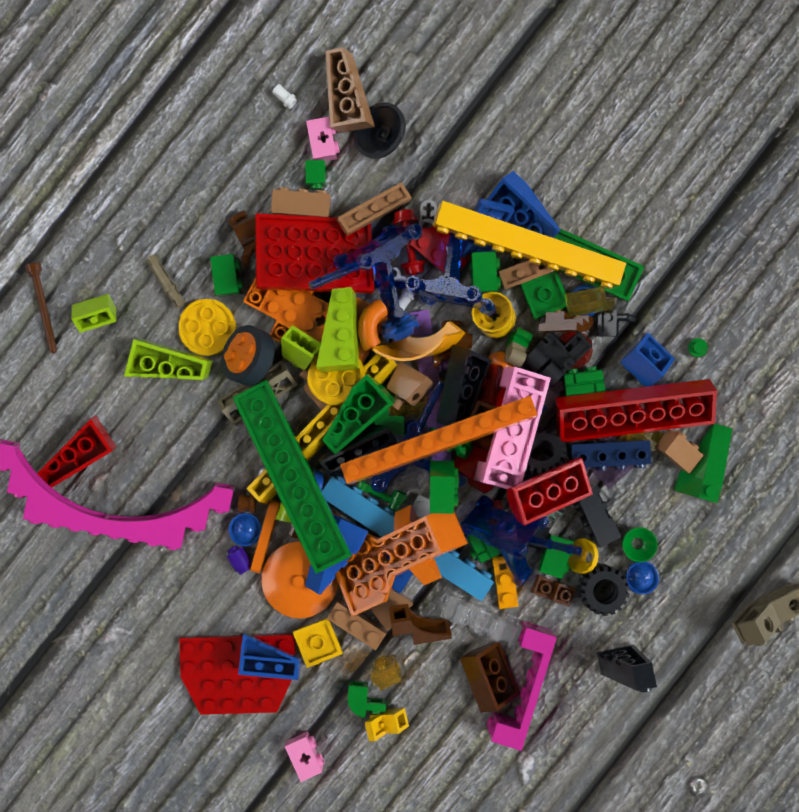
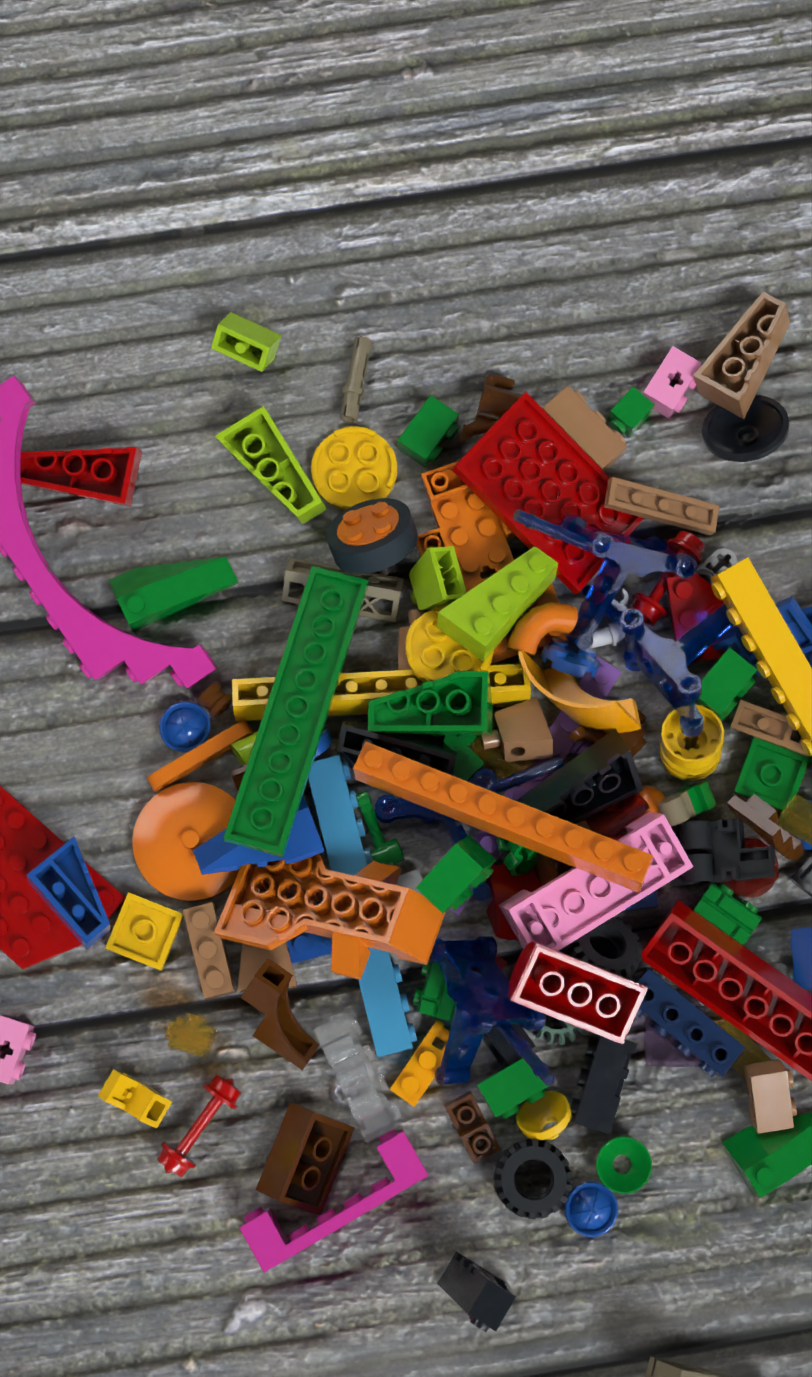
camera: 40 degrees right, 10 degrees down
reddish brown piece [25,263,57,354] -> none
dark purple brick [225,545,252,575] -> none
white pin [272,84,297,109] -> none
green brick [348,681,386,718] -> none
none -> green wedge [109,557,239,632]
none -> red piece [157,1074,242,1177]

